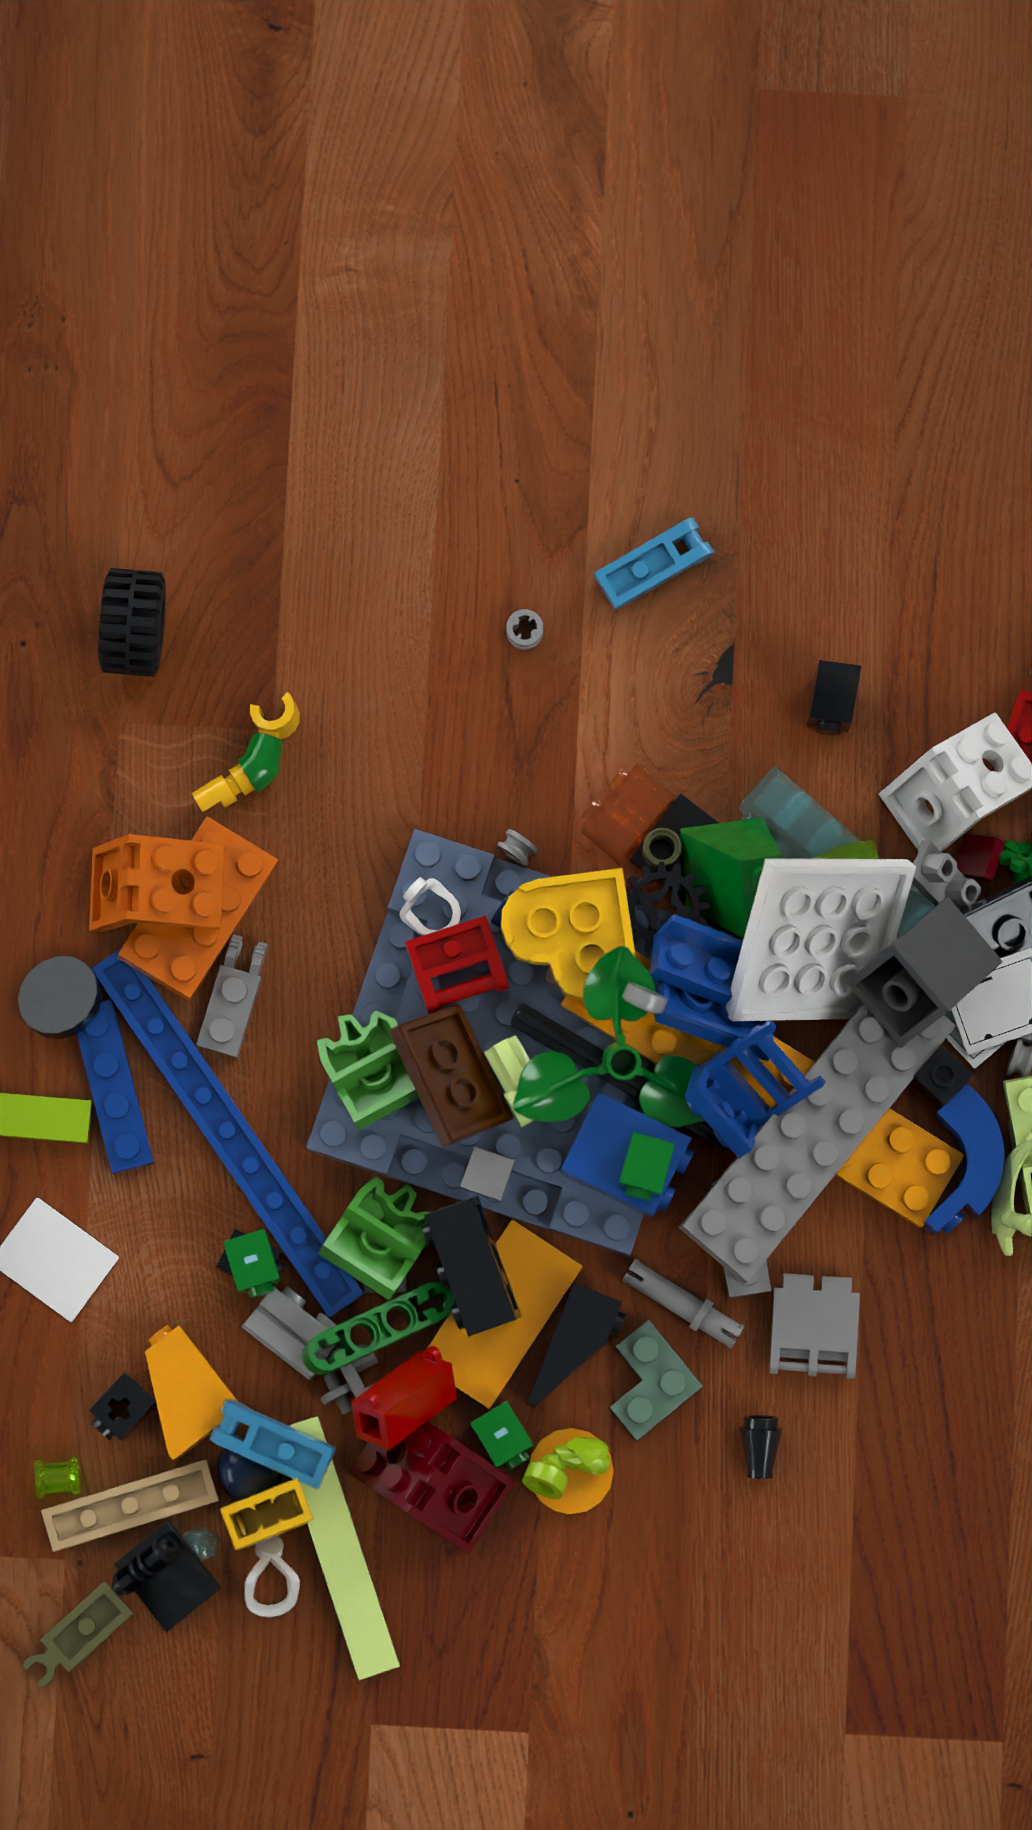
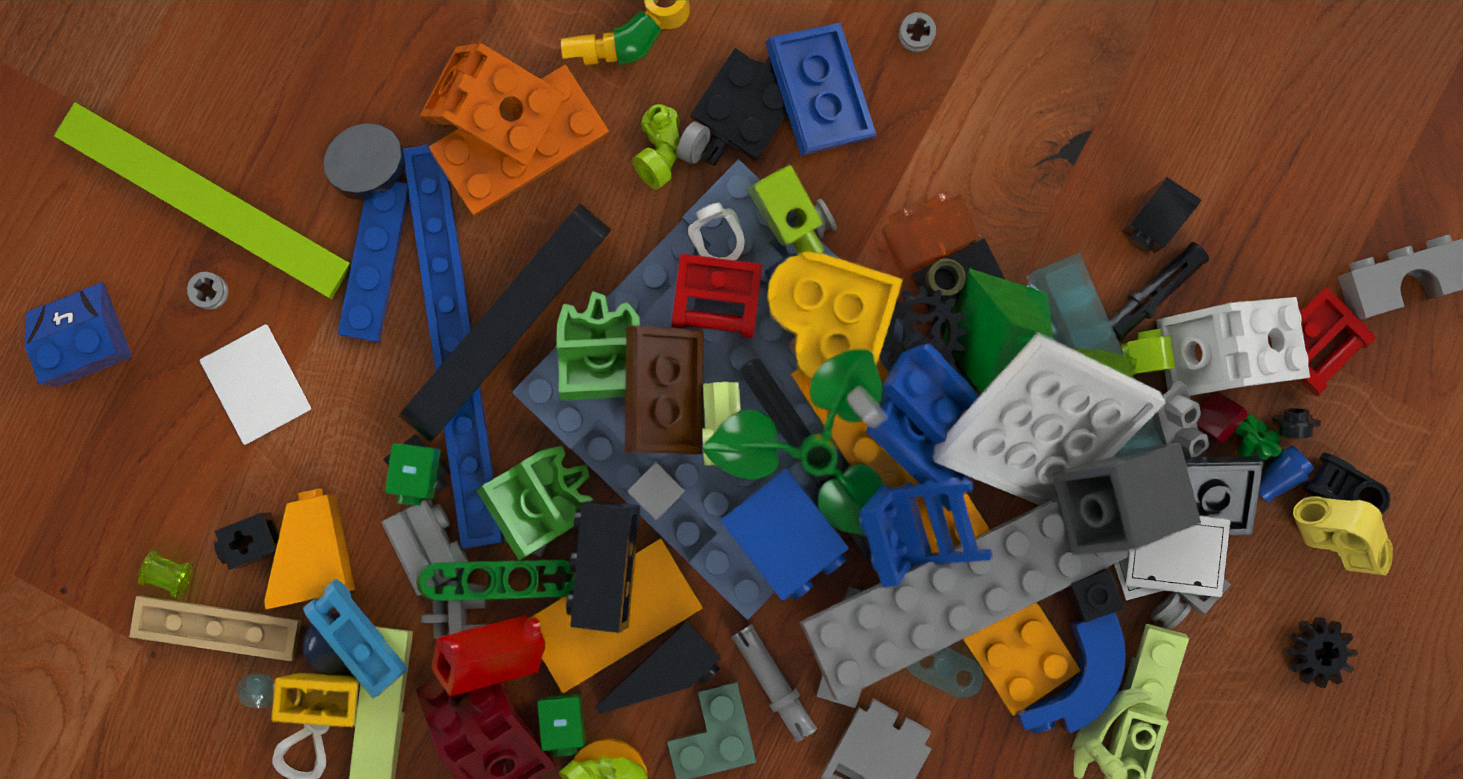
camera: 25 degrees right, 5 degrees up
olive plate [22,1581,134,1687] -> none
black hinge [111,1519,221,1633] -> none
light grey hinge [196,934,268,1059] -> none
dark azure plate [594,517,715,611] -> none
green brick [618,1132,675,1202] -> none
none -> black beam [399,203,612,443]
none -> lime arm [632,104,680,190]
none -> light grey tile [677,121,710,164]
none -> black plate [690,48,787,166]
none -> lime torso [746,165,825,255]
none -> blue tile [765,22,876,156]
none -> clear light blue plate [906,647,983,698]
none -> black pin [1103,242,1209,341]
none -> lime plate [1121,329,1176,375]

